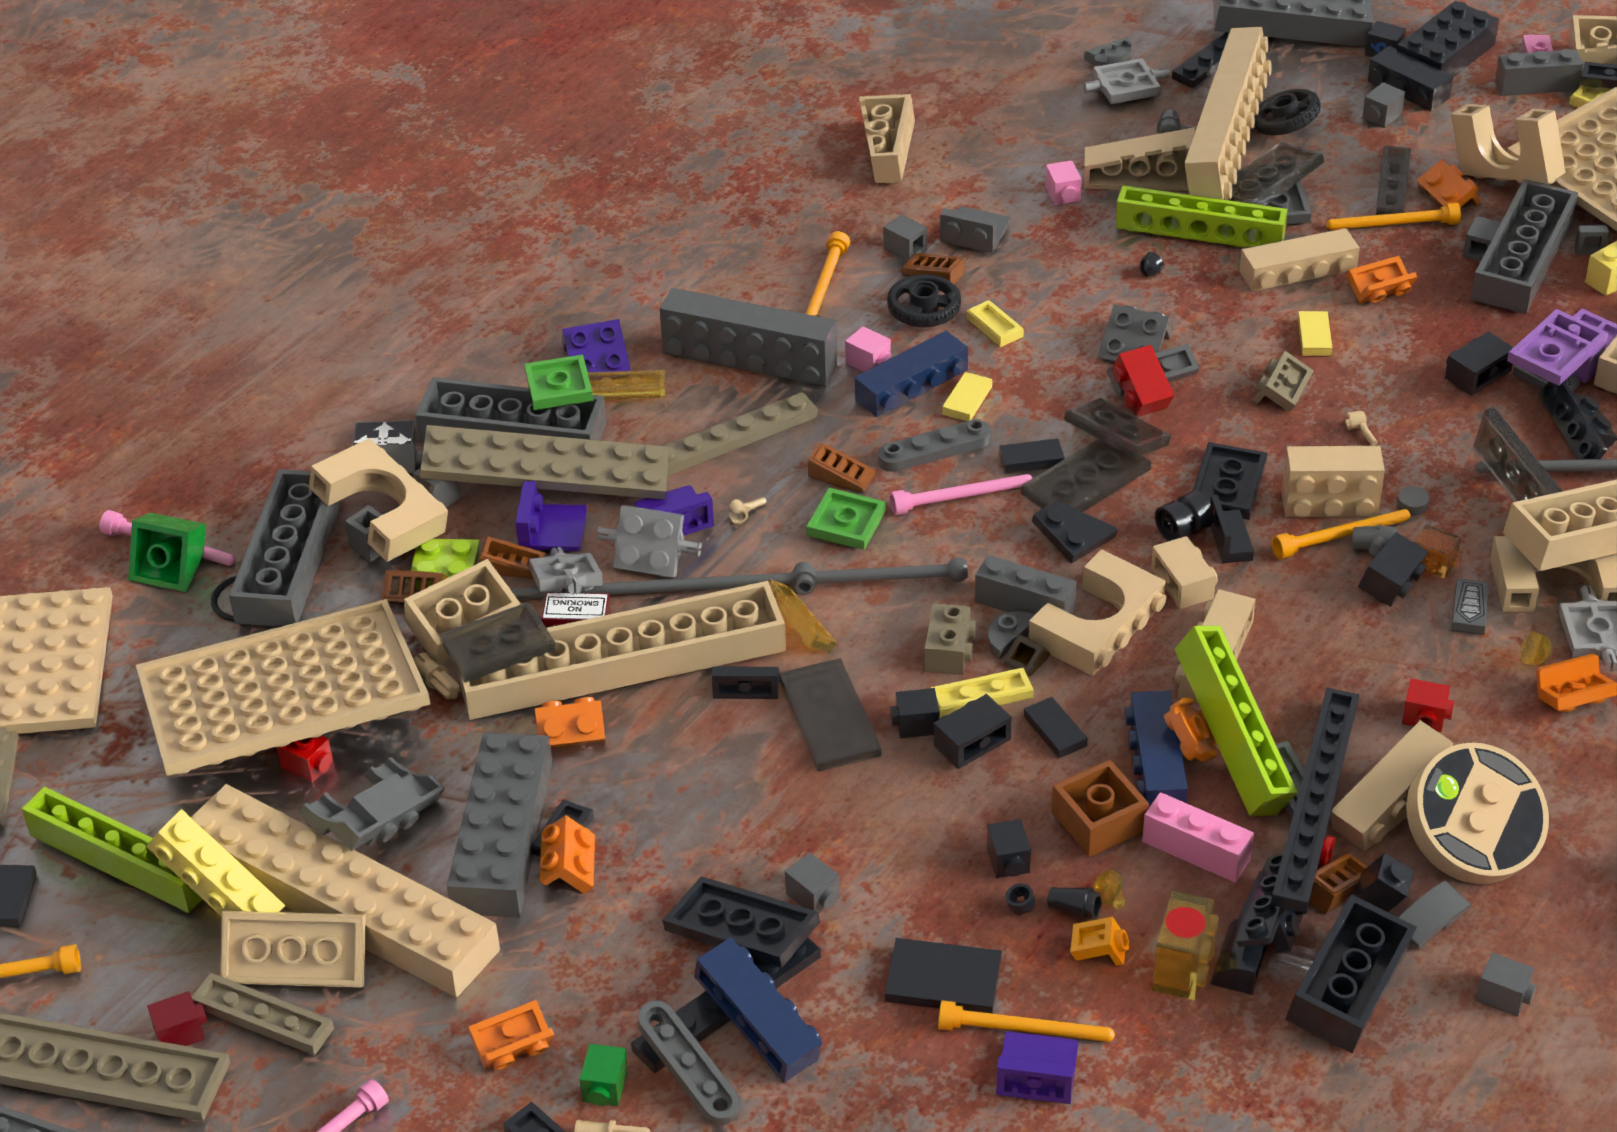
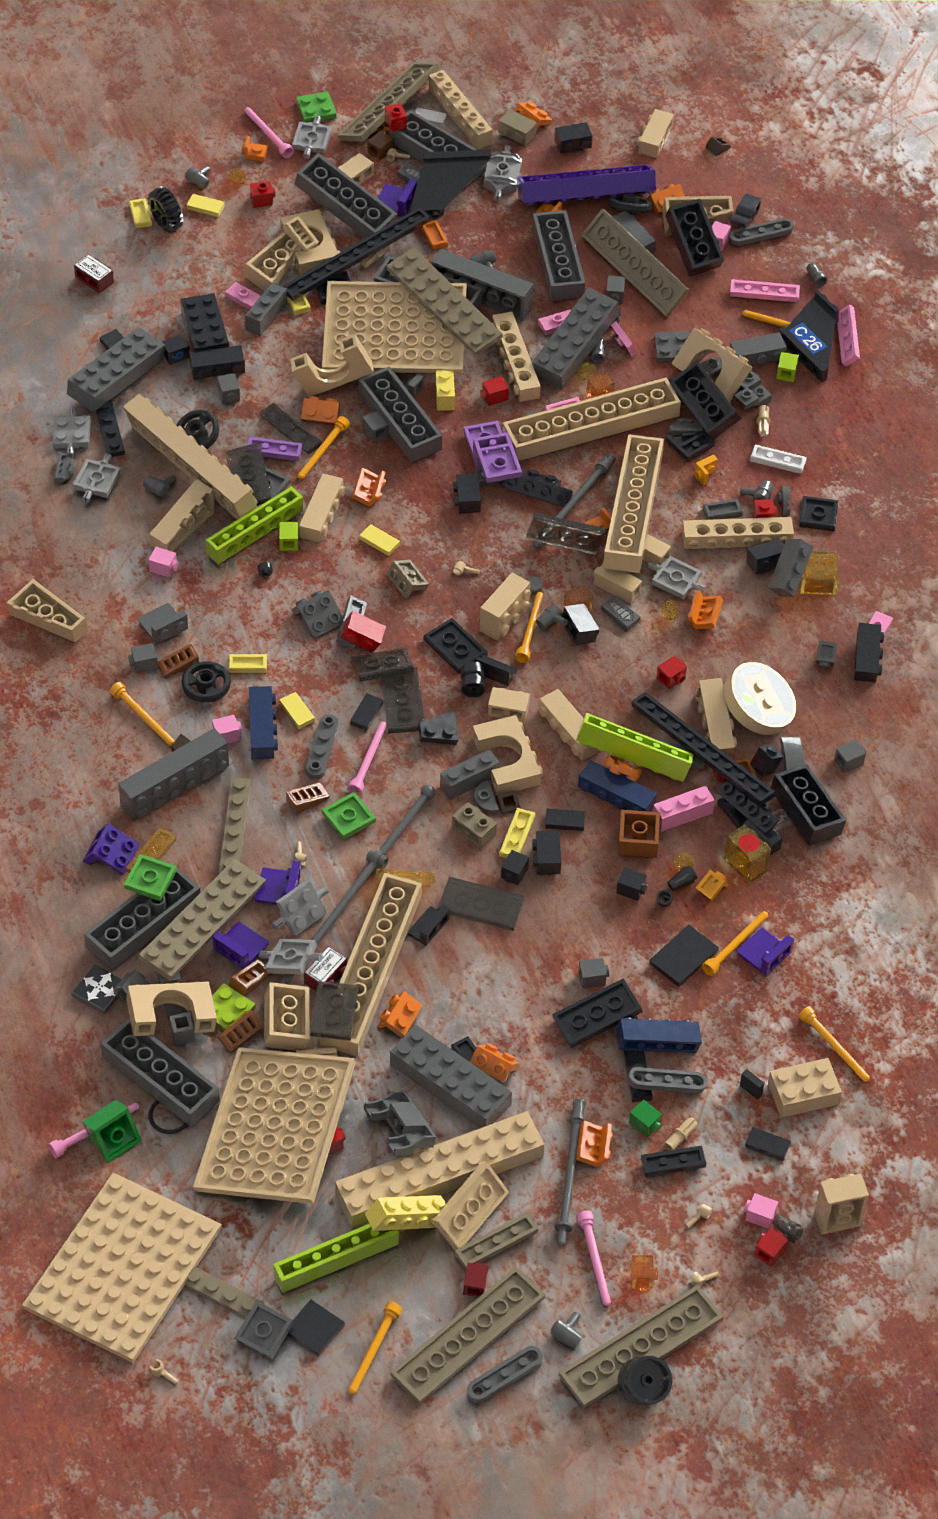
camera: 60 degrees left, 10 degrees up
none -> light grey plate [52,408,91,458]
none -> medium lavender plate [246,437,302,461]
none -> lime brick [279,522,298,551]
none -> dark grey bar [554,1099,586,1247]

